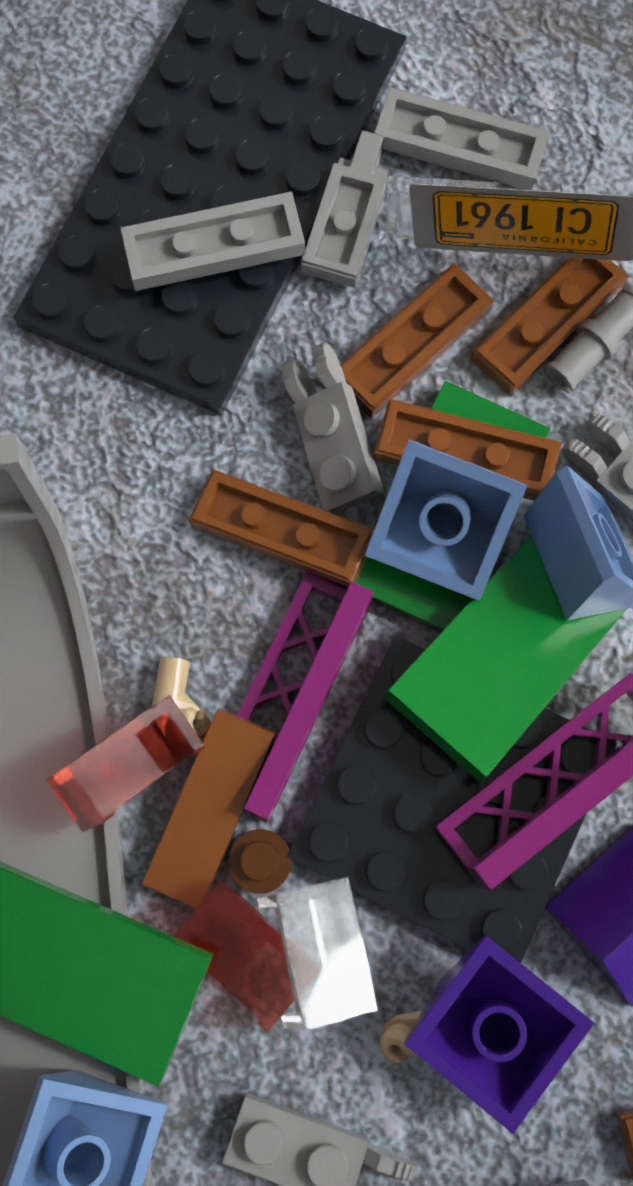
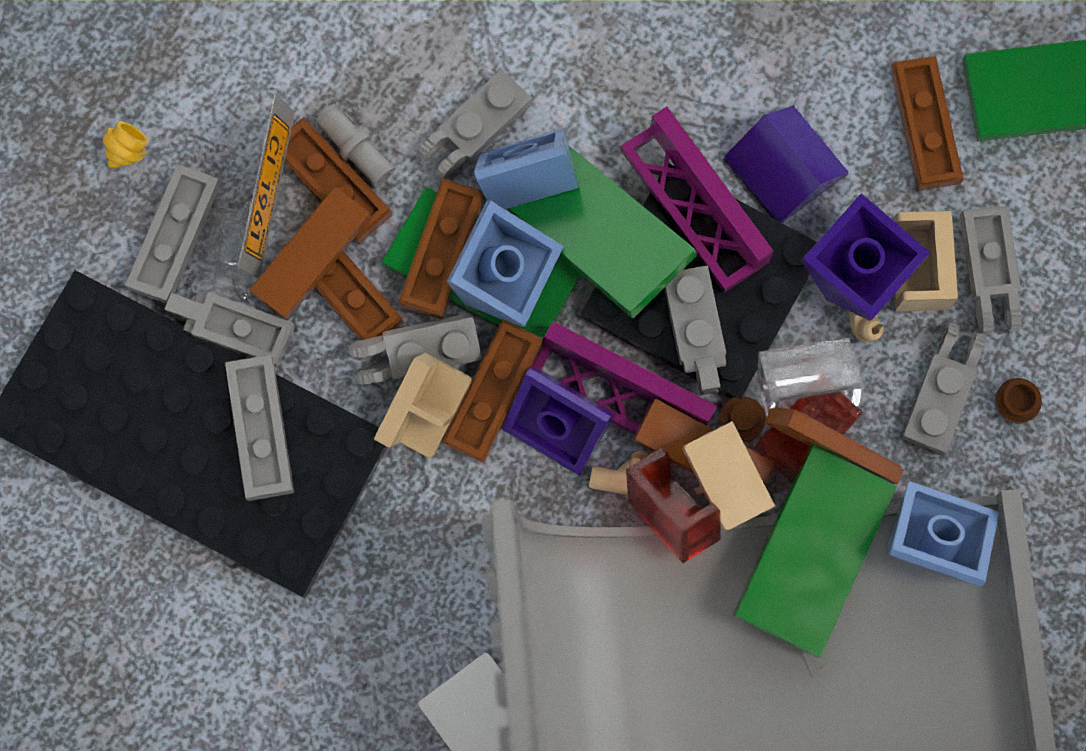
camera: 85 degrees left, 0 degrees up
none -> yellow plate [103,121,149,168]
none -> dark orange tile [249,187,371,320]
none -> tan panel [374,352,472,458]
none -> dark purple slope [502,368,616,476]
none -> light grey hinge [664,265,726,396]
none -> tan panel [683,421,775,530]
none -> dark orange tile [765,407,904,484]
none -> tan panel [893,211,958,312]

